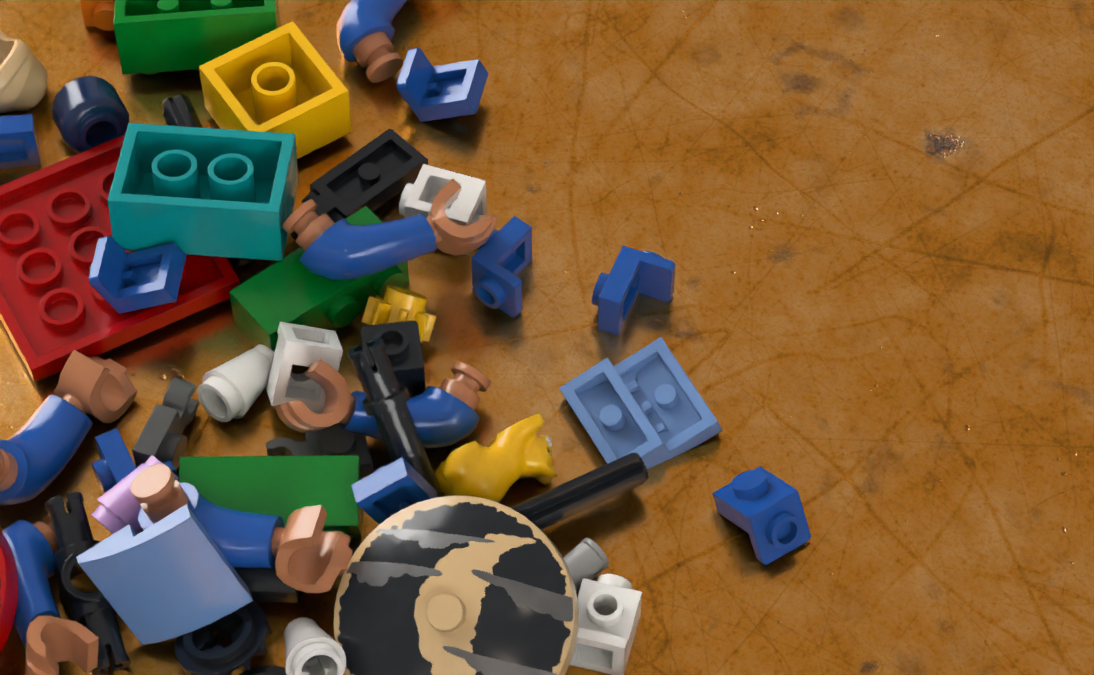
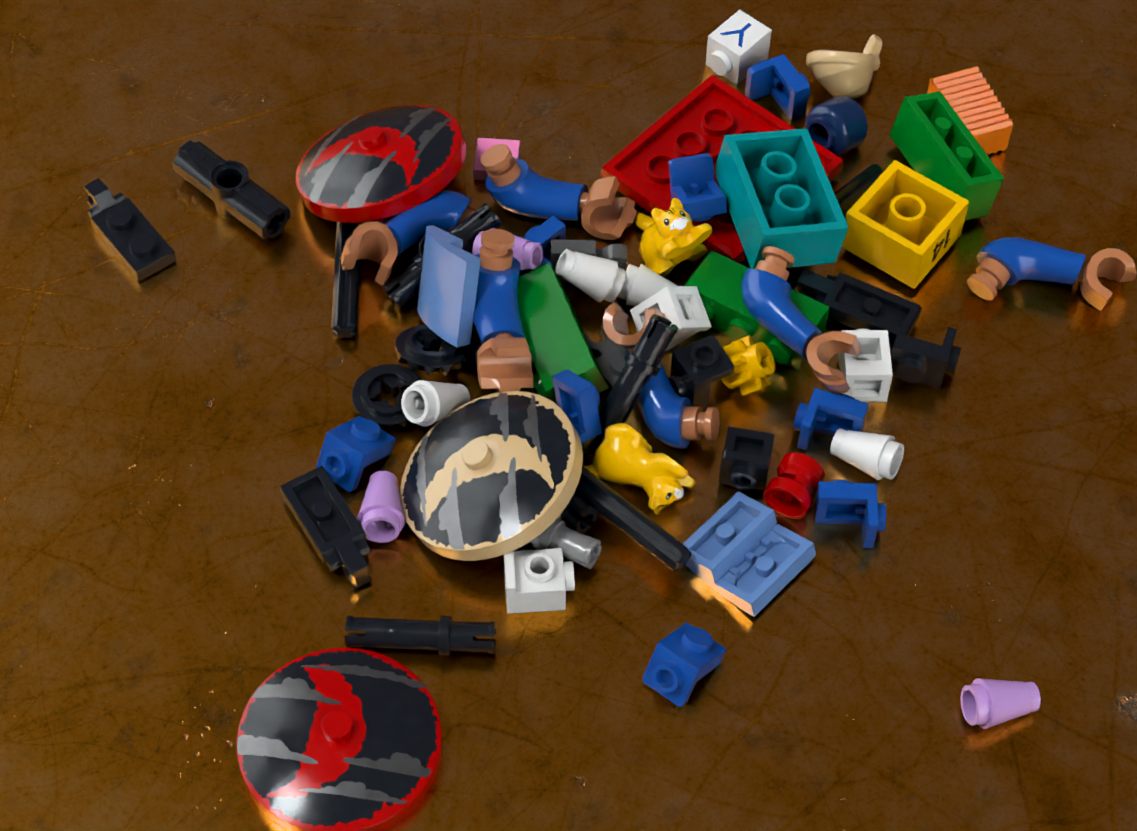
camera: 70 degrees right, 0 degrees up
blue bracket [397,48,488,122] -> none
none -> white cone [555,249,626,303]
none -> yellow animal [634,198,712,277]
none -> black bracket [718,426,775,491]
none -> red wheel [763,452,825,519]
none -> white cone [830,428,904,480]
none -> black bracket [891,327,961,389]
none -> lavender cone [960,678,1041,729]

